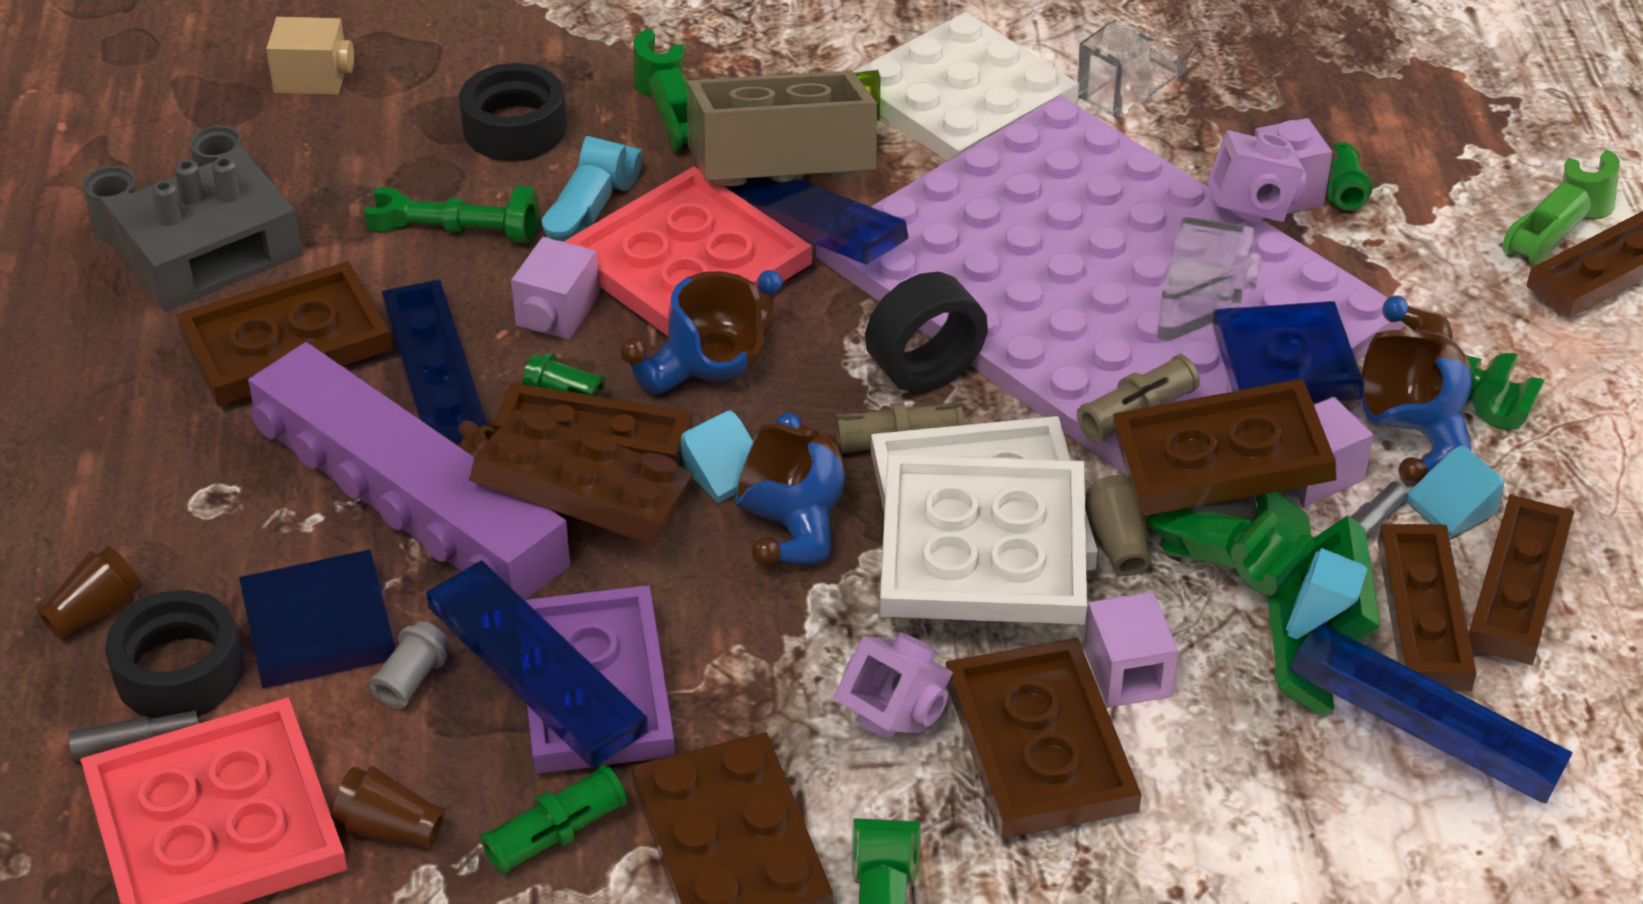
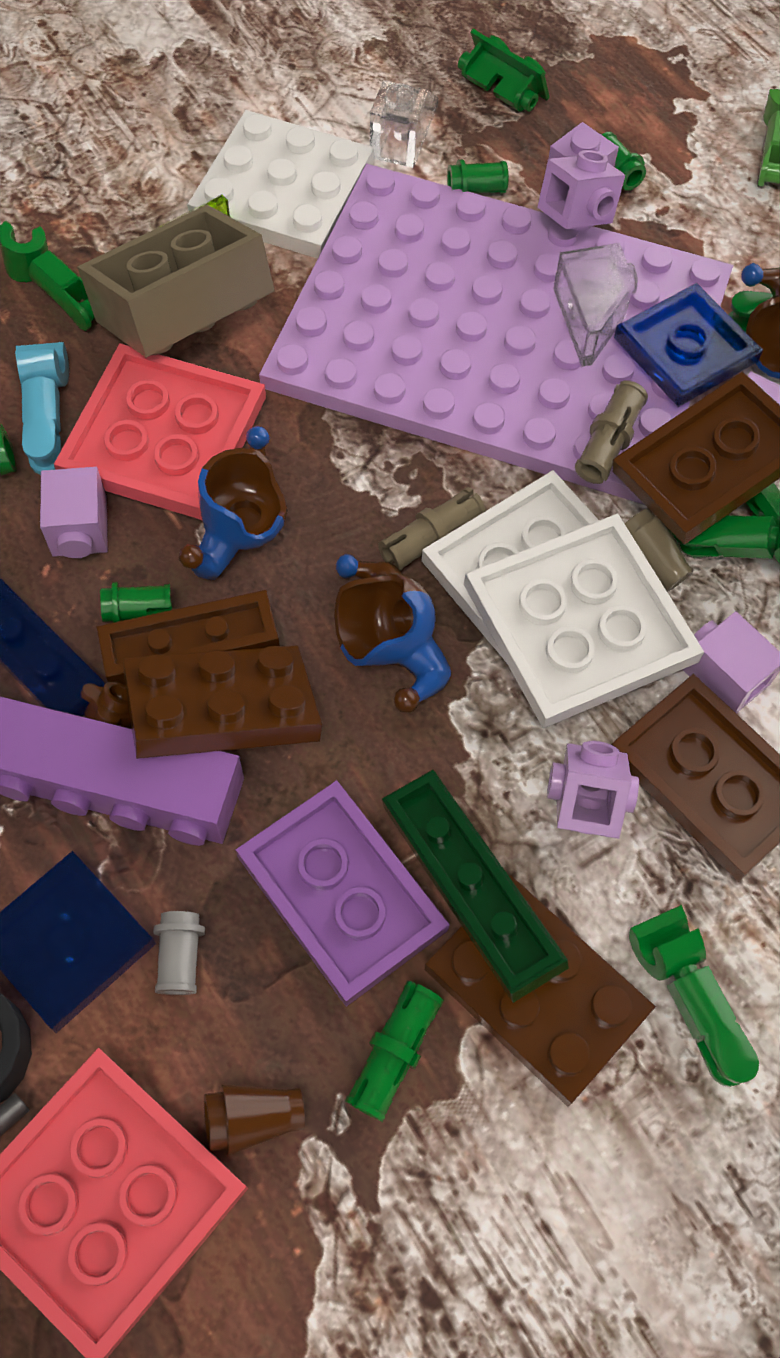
camera: 30 degrees left, 20 degrees up
clear blue tile [426,560,648,768] -> none
medium azure slope [681,410,753,503] -> none
clear blue tile [725,177,909,265] -> none
black tyre [865,271,988,393] -> none
none -> dark green tile [382,770,569,1003]
none -> green pin [447,159,509,194]
none -> green hinge [458,29,550,112]

